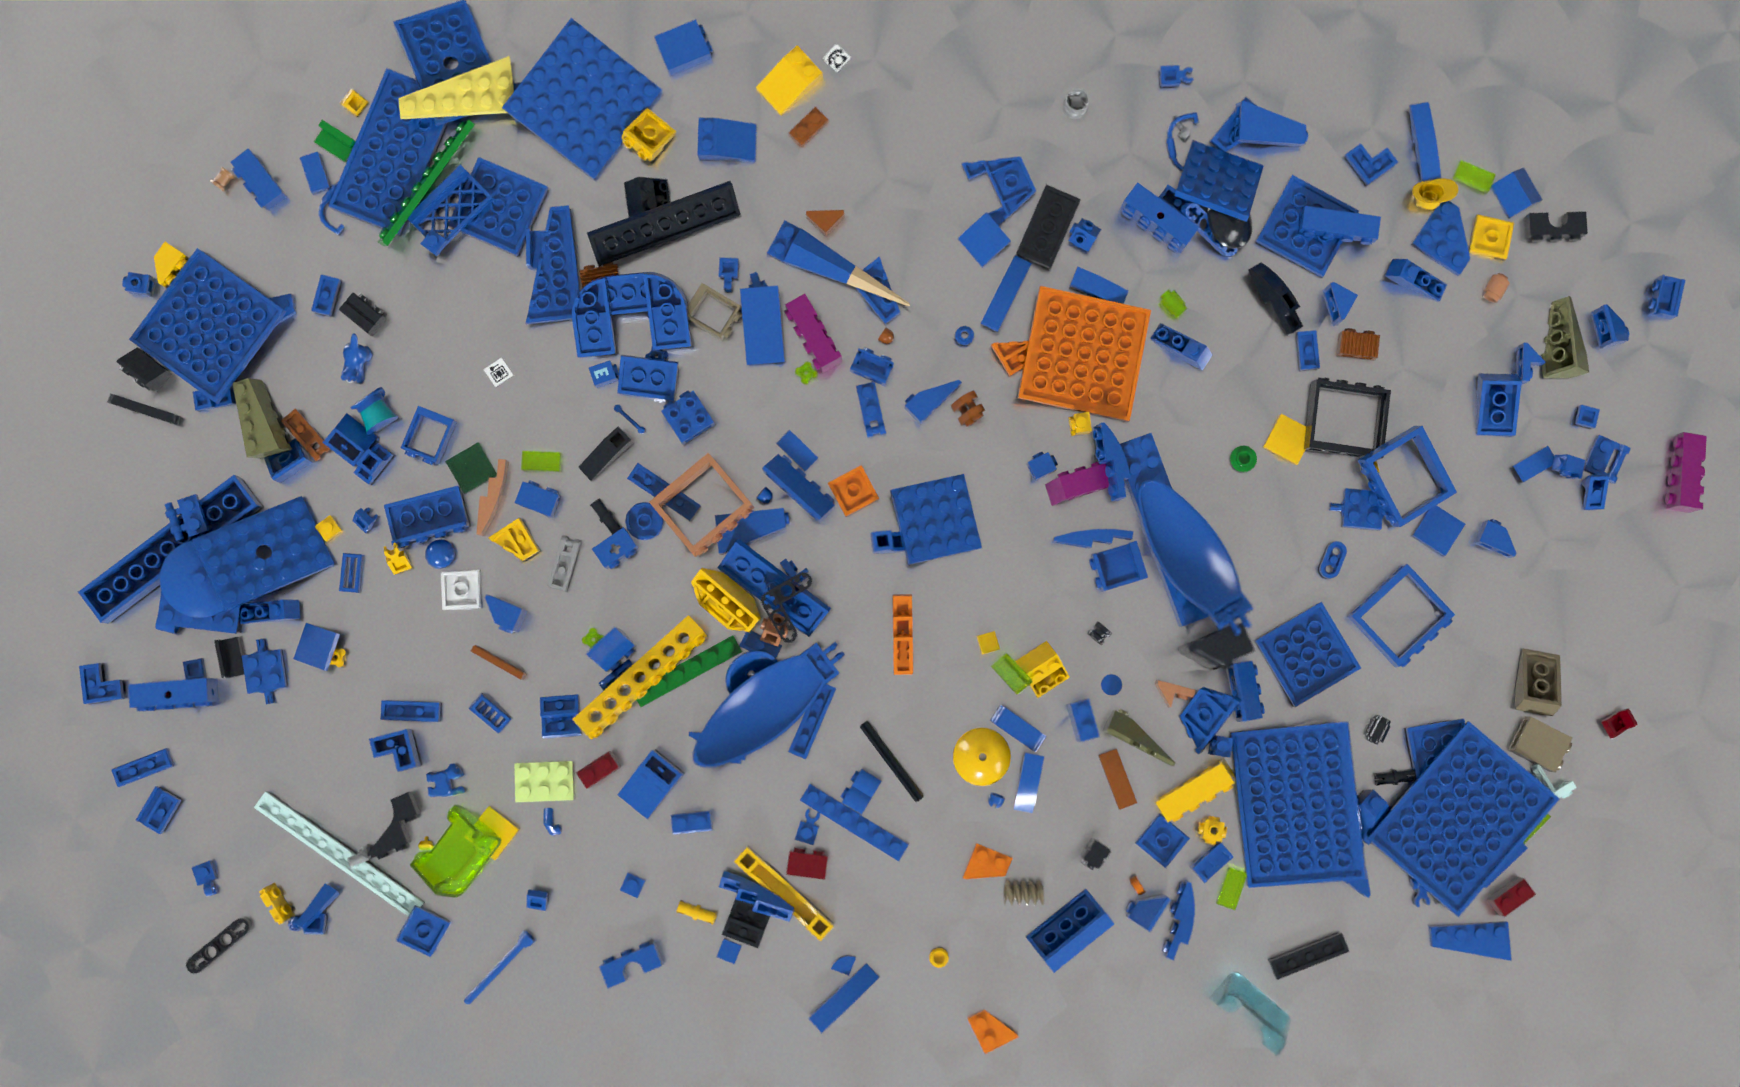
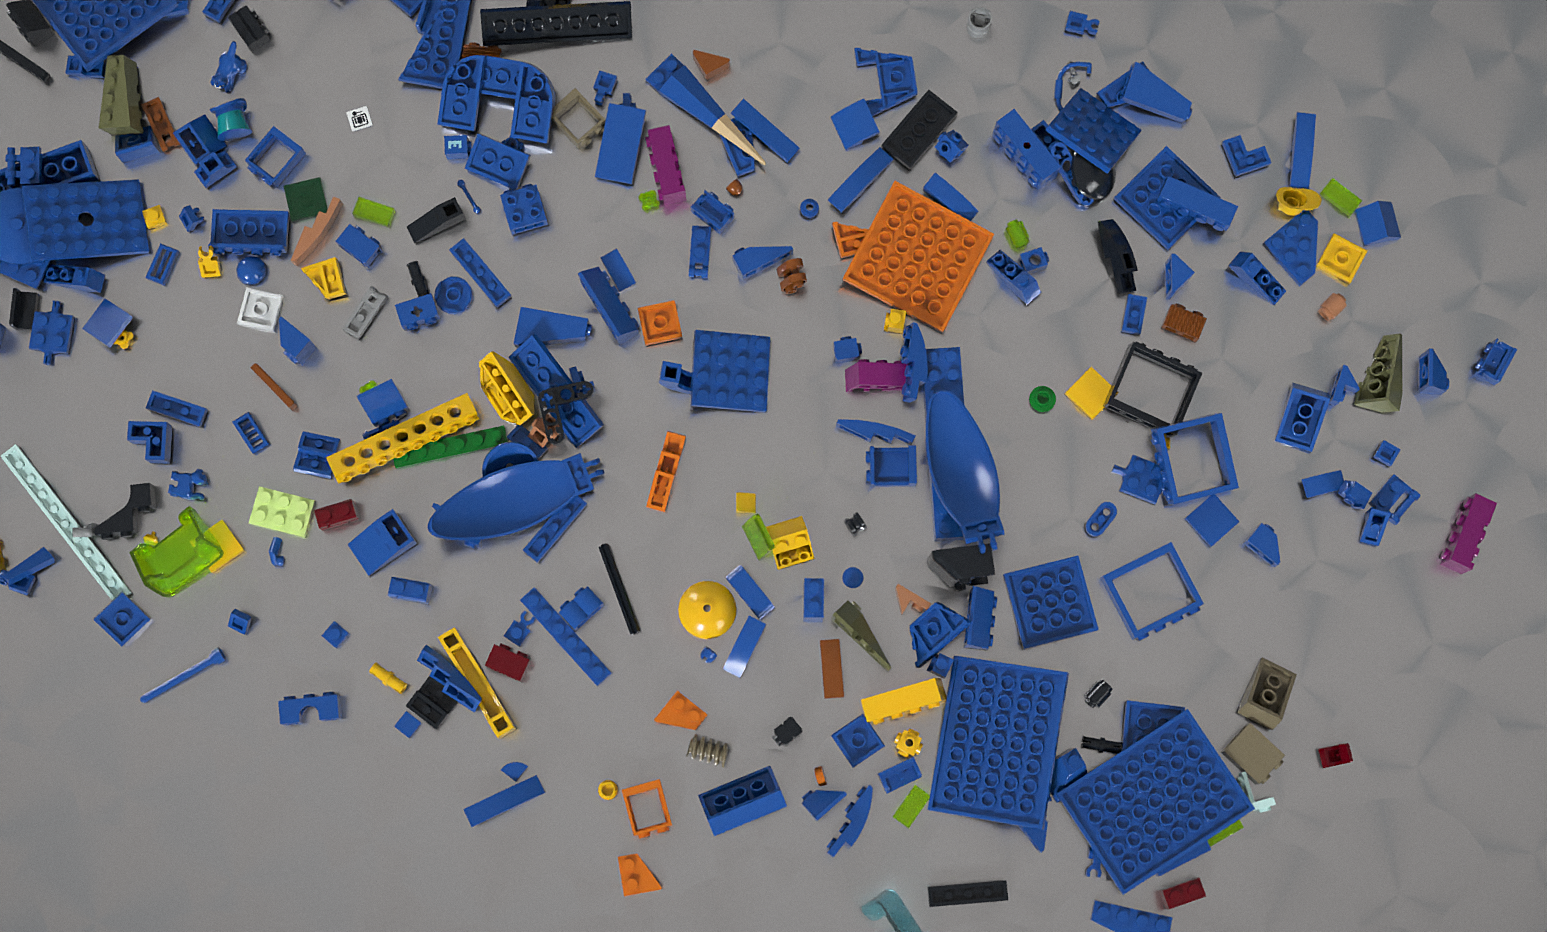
camera: 15 degrees right, 5 degrees down
nougat window [649,453,754,557] -> none
blue hinge [756,487,773,503] -> none
black arch [1524,211,1588,242] -> none
none -> orange window [622,779,673,839]
none -> blue tile [730,98,800,163]
none -> blue brick [1018,247,1049,274]

